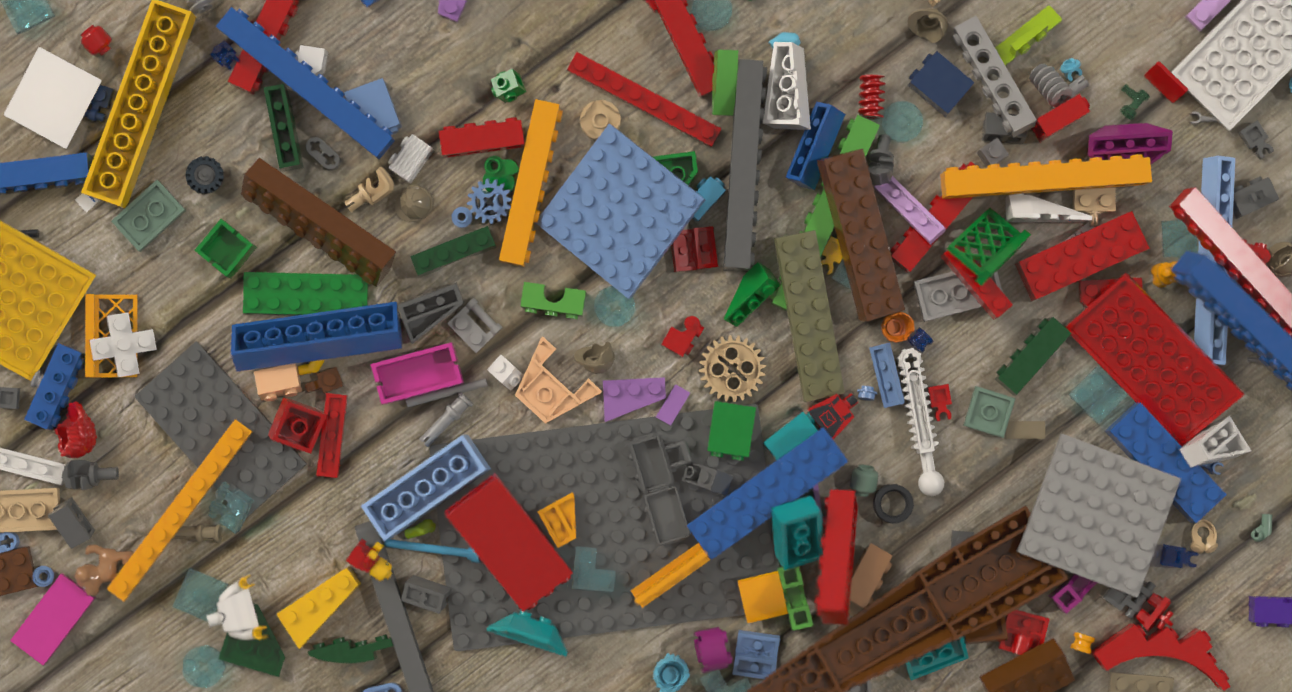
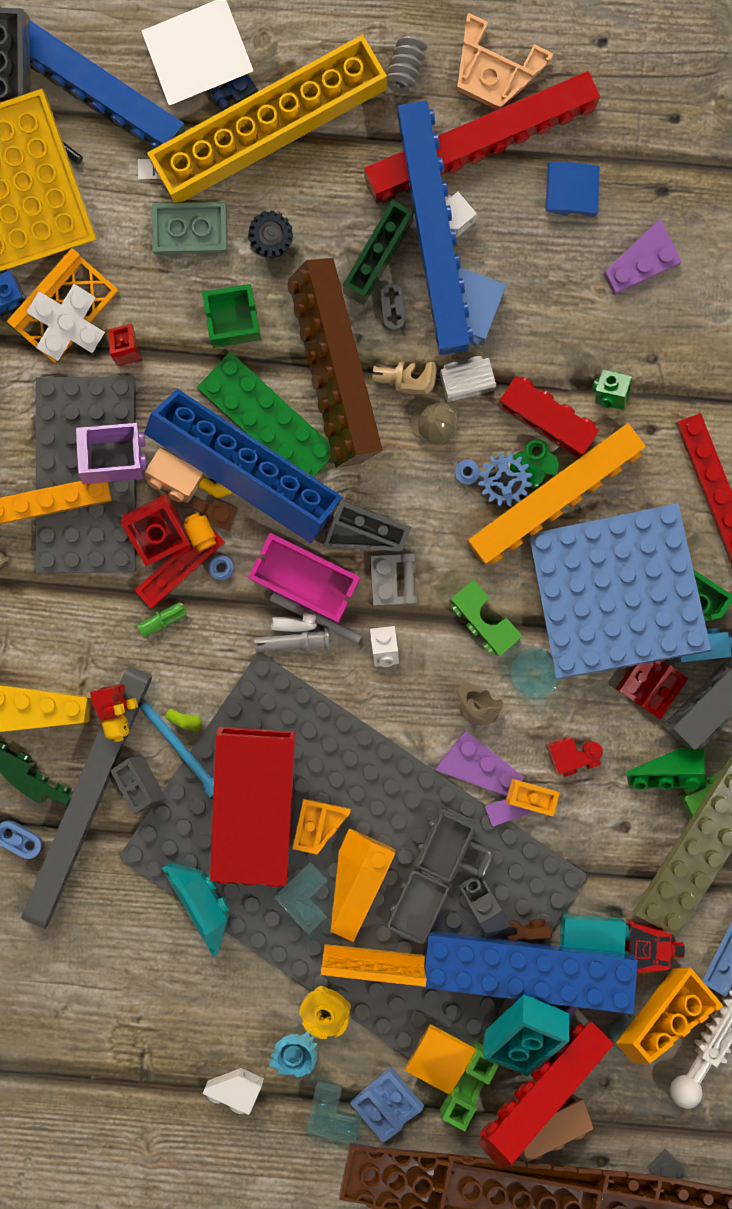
camera: 45 degrees right, 0 degrees up
red head [80,25,112,56] -> none
clear light blue plate [208,482,254,534] -> none
clear blue plate [210,41,240,70] -> none
light blue brick [361,435,491,541] -> none
dark green arch [410,226,497,278] -> none
light nougat wing [515,337,602,424] -> none
tan tile [580,100,621,141] -> none
magenta brick [693,627,732,673] -> none
tan gear [699,335,766,402] -> none
green brick [707,401,756,461] -> none
medium blue plate [857,386,877,401] -> none
black tyre [873,484,914,524] -> none
none -> medium lavender window [76,423,147,484]
none -> red slope [109,323,142,366]
none -> bright green axle [137,603,187,638]
none -> light orange brick [183,513,216,552]
none -> medium blue plate [209,555,234,580]
none -> white arm [271,612,317,632]
none -> yellow plate [299,986,351,1039]
none -> light orange wedge [330,828,395,942]
none -> light orange plate [506,779,560,817]
none -> reddish brown plate [508,919,552,941]
none -> light orange wedge [616,967,723,1064]

